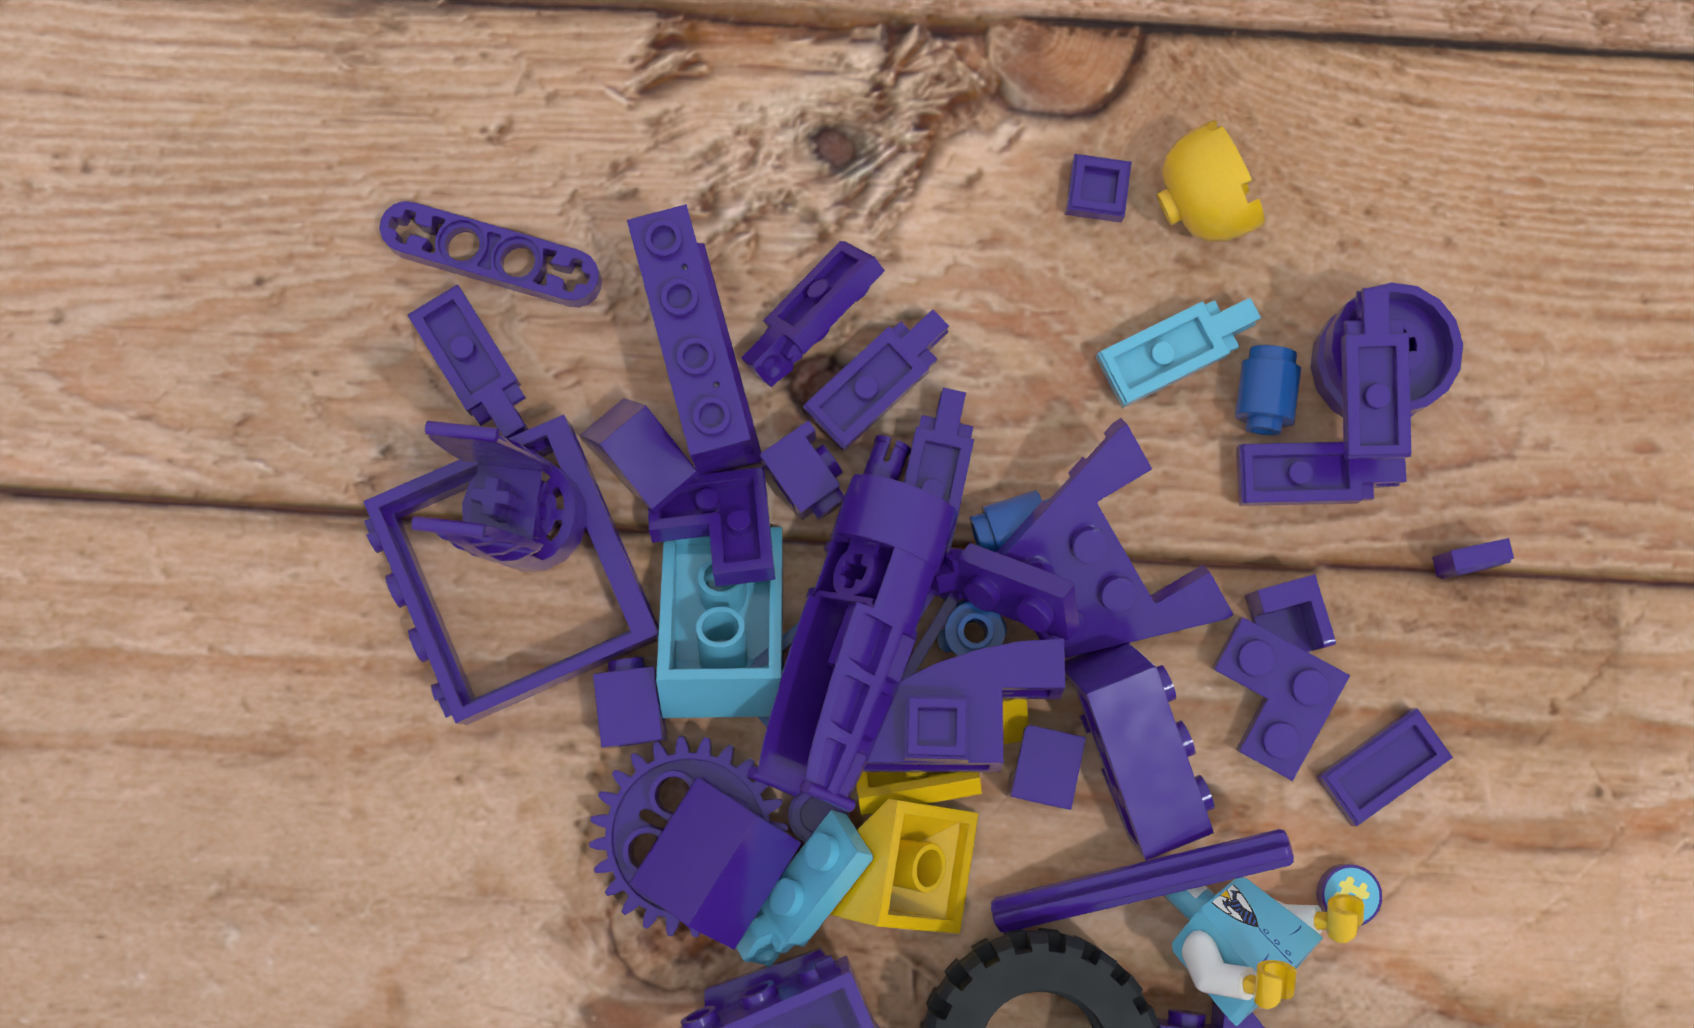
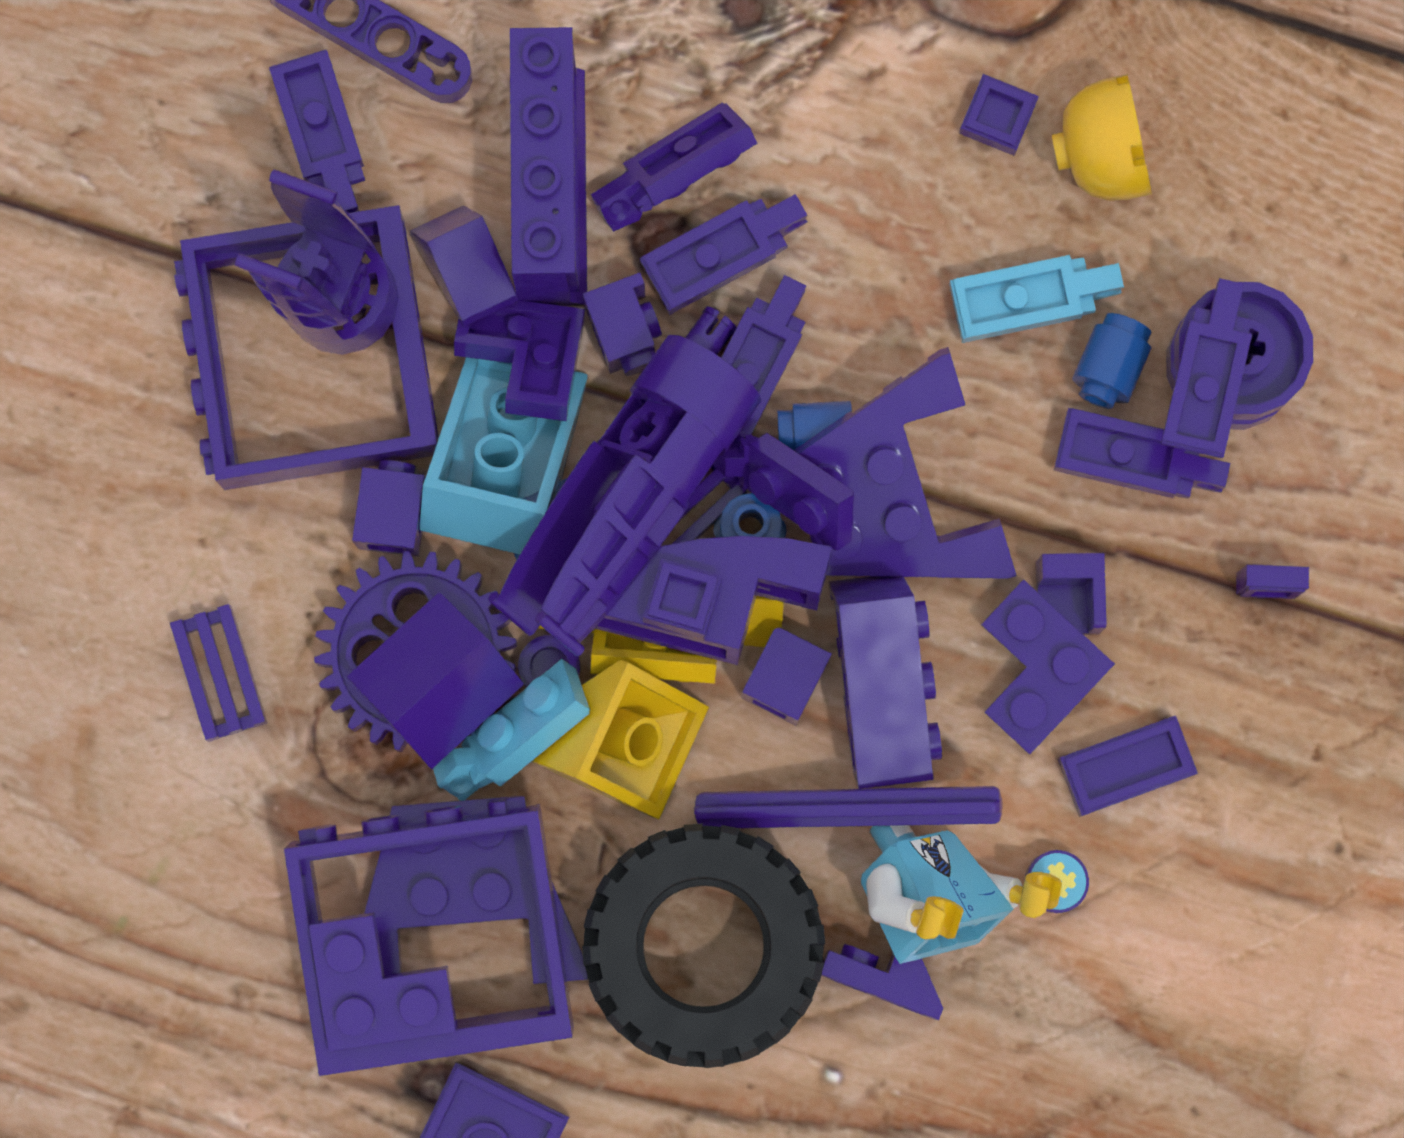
camera: 15 degrees right, 0 degrees up
none -> dark purple tile [170,604,268,742]

